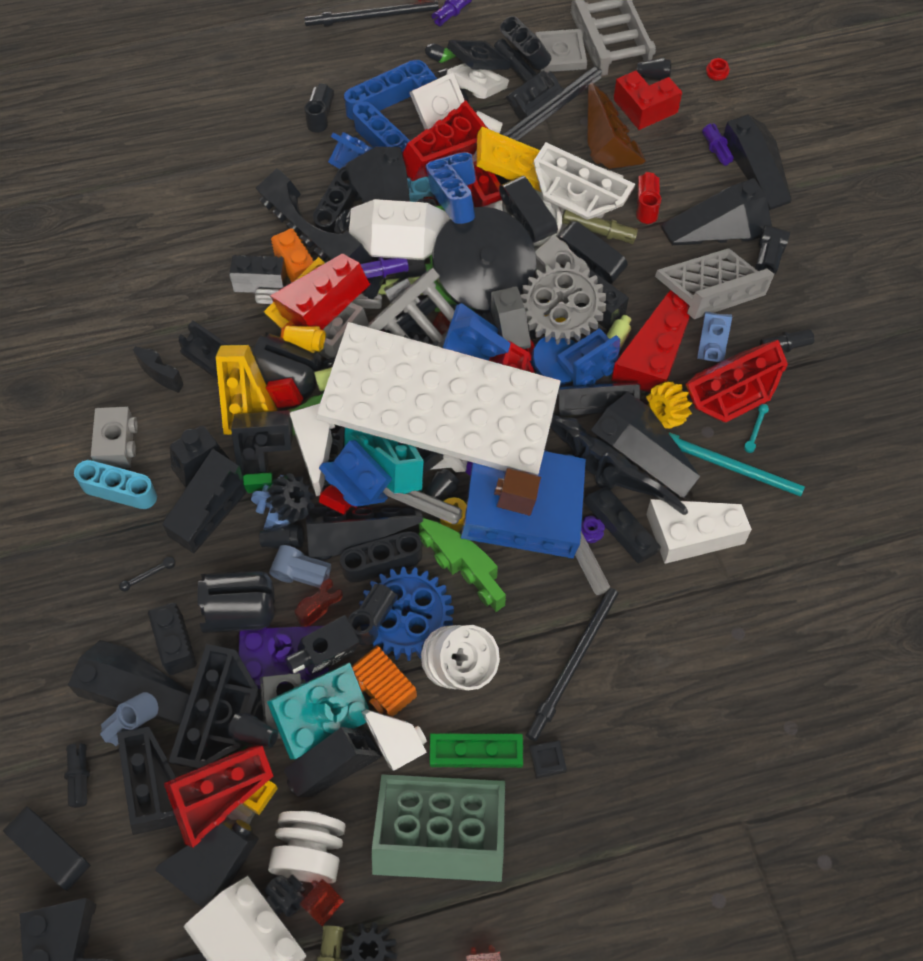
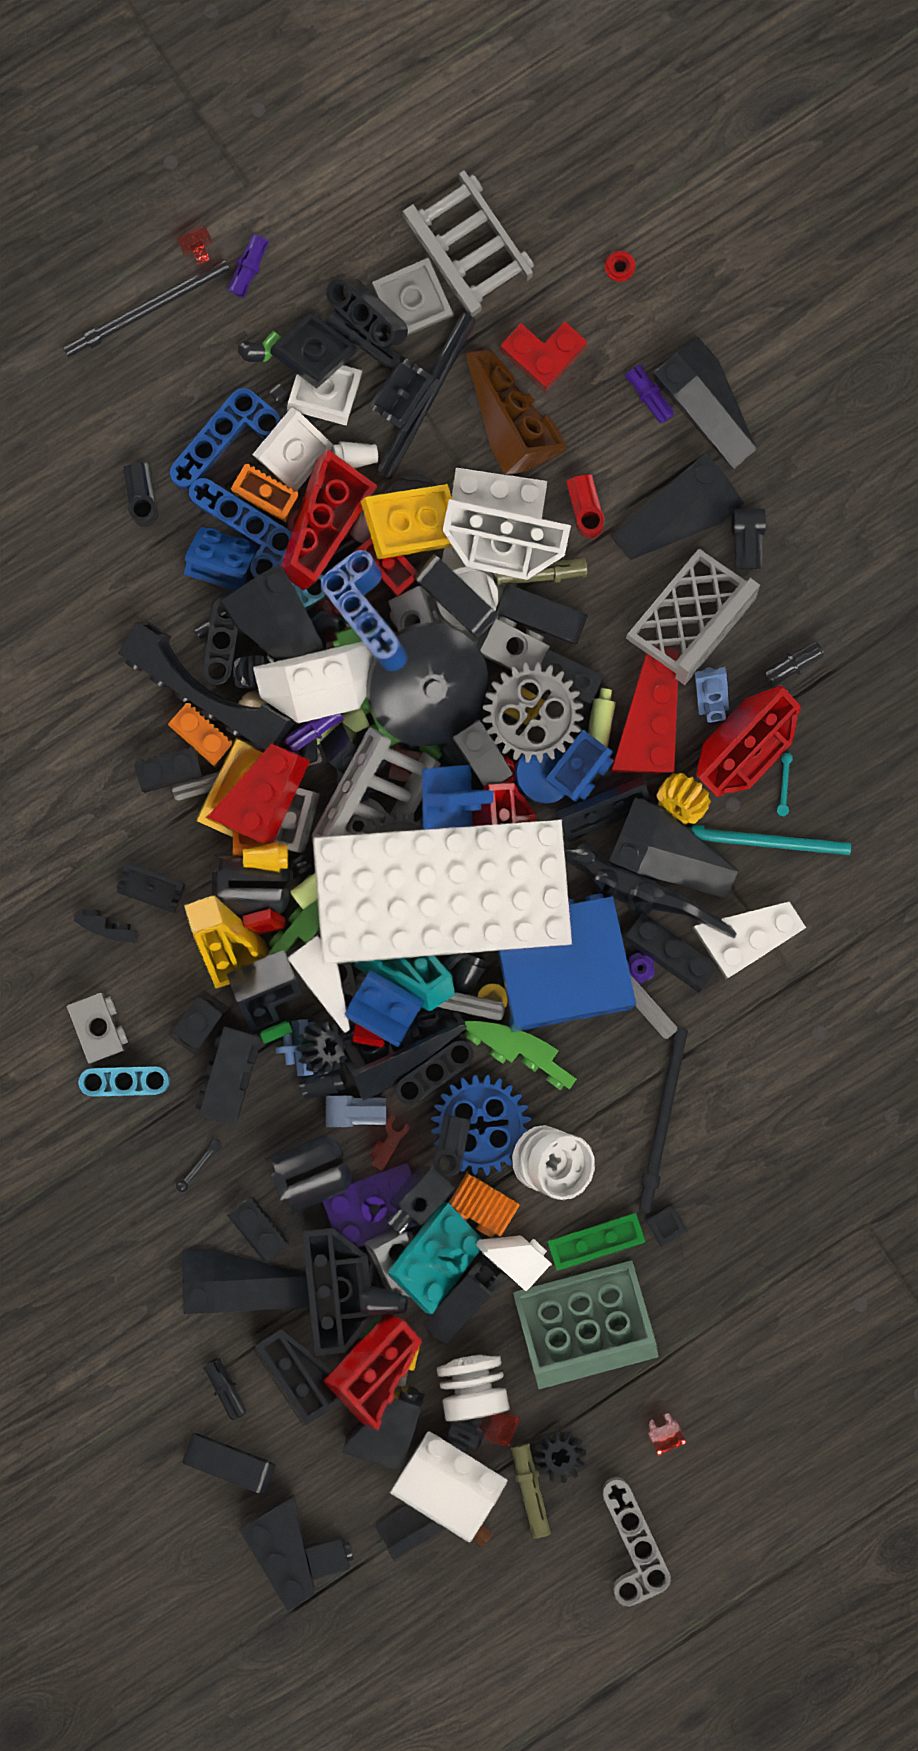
camera: 20 degrees left, 25 degrees up
sand blue piece [100,692,159,746] -> none
reddish brown brick [494,468,541,516] -> none
black cone [637,57,671,81] -> none
none -> orange brick [231,463,300,523]

